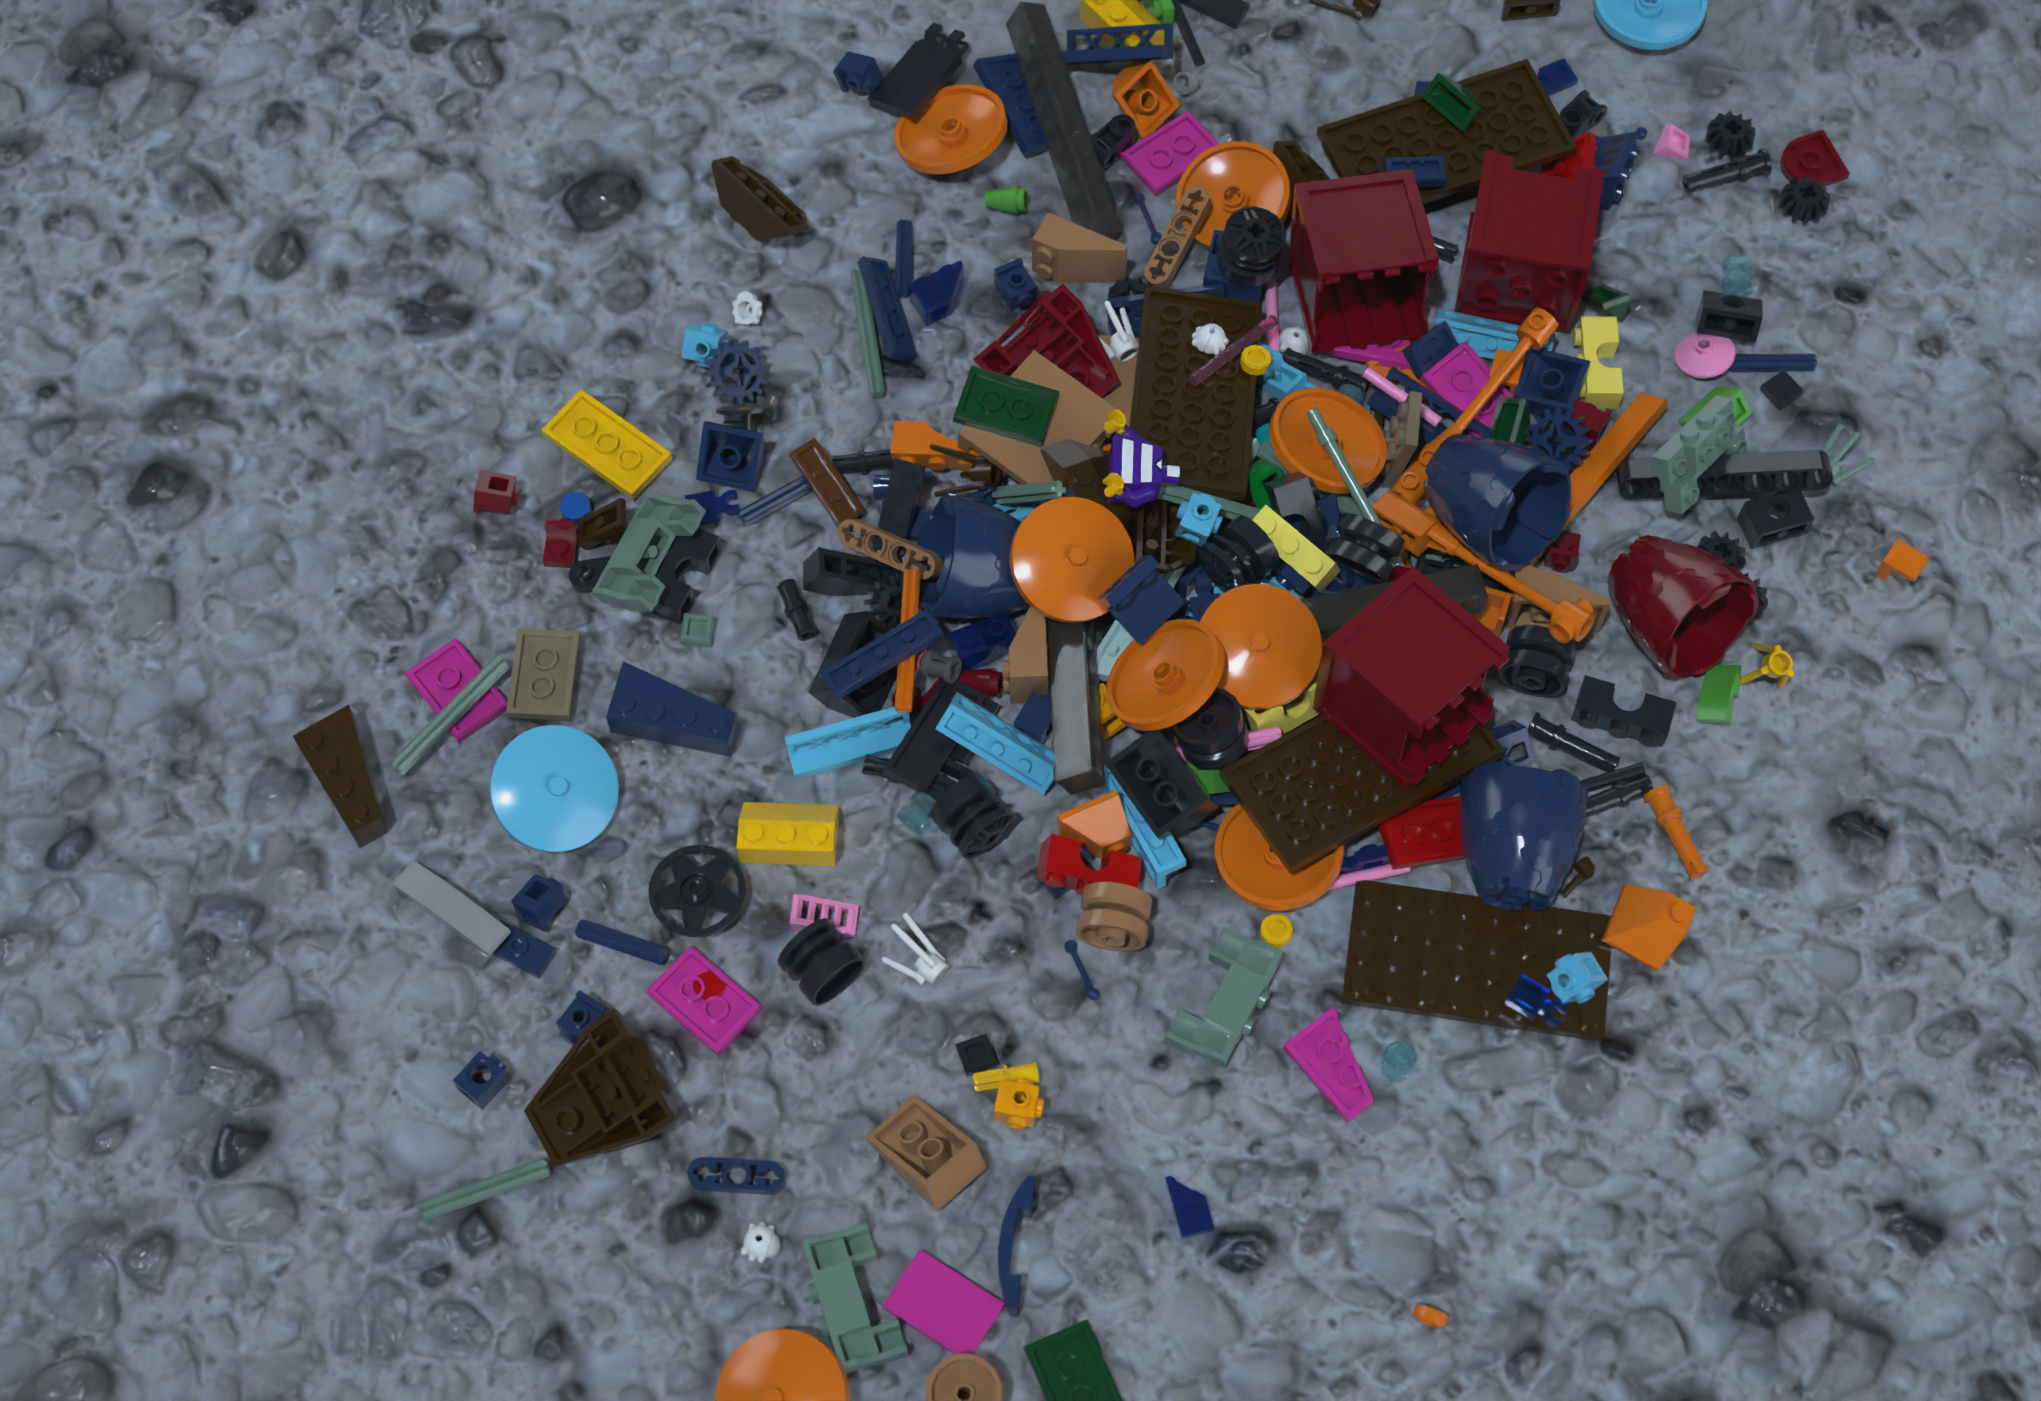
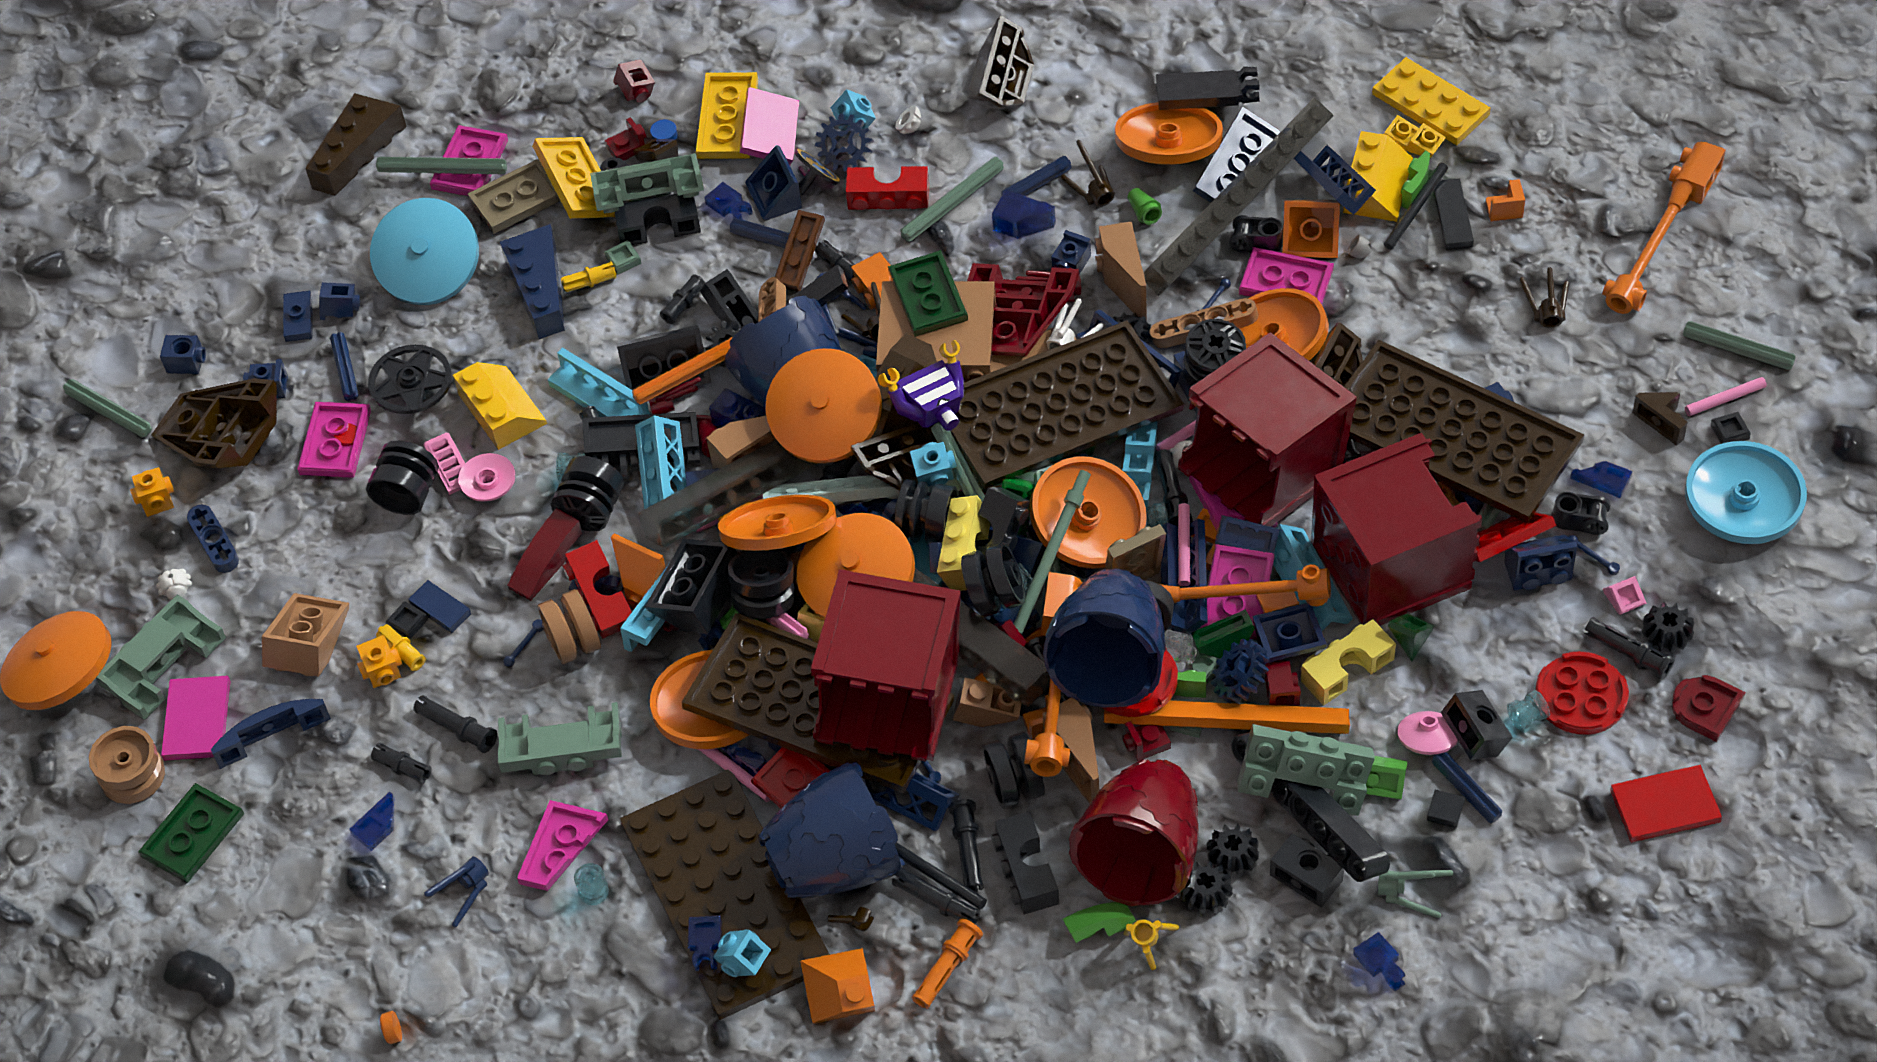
camera: 60 degrees right, 10 degrees down
light grey slope [392,860,511,956] -> none
dark blue tile [819,609,944,701] -> none
dark blue brick [833,51,883,94] -> none
dark blue tile [857,256,917,362] -> none
white plant [882,913,949,985] -> none
dark grey bush [920,648,962,684] -> none
sand green axle [992,480,1066,505] -> none
dark blue bracket [1097,555,1184,644] -> none
clear pink bar [1188,315,1278,386] -> none
white animal [1192,324,1229,355] -> none
yellow tile [1240,345,1271,375] -> none
yellow tile [1260,914,1293,948] -> none
dark blue plate [1384,156,1446,187] -> none
dark green slope [1421,73,1482,131] -> none
black gear [1779,175,1830,226] -> none
orange panel [1875,539,1930,582] -> none
none -> light orange brick [130,467,174,517]
none -> black pin [371,742,432,784]
none -> dark blue tile [408,580,472,634]
none -> black pin [413,695,498,753]
none -> dark blue plant [424,856,489,927]
none -> bright pink dish [458,453,516,502]
none -> dark red slope [507,508,582,601]
none -> yellow plate [532,137,615,219]
none -> yellow axle [561,262,617,292]
none -> tile [739,87,799,166]
none -> red arch [846,166,930,210]
none -> dark brown plant [1061,140,1115,207]
none -> clear blue plate [1353,932,1405,991]
none -> red tile [1535,651,1629,735]
none -> red tile [1610,764,1722,843]

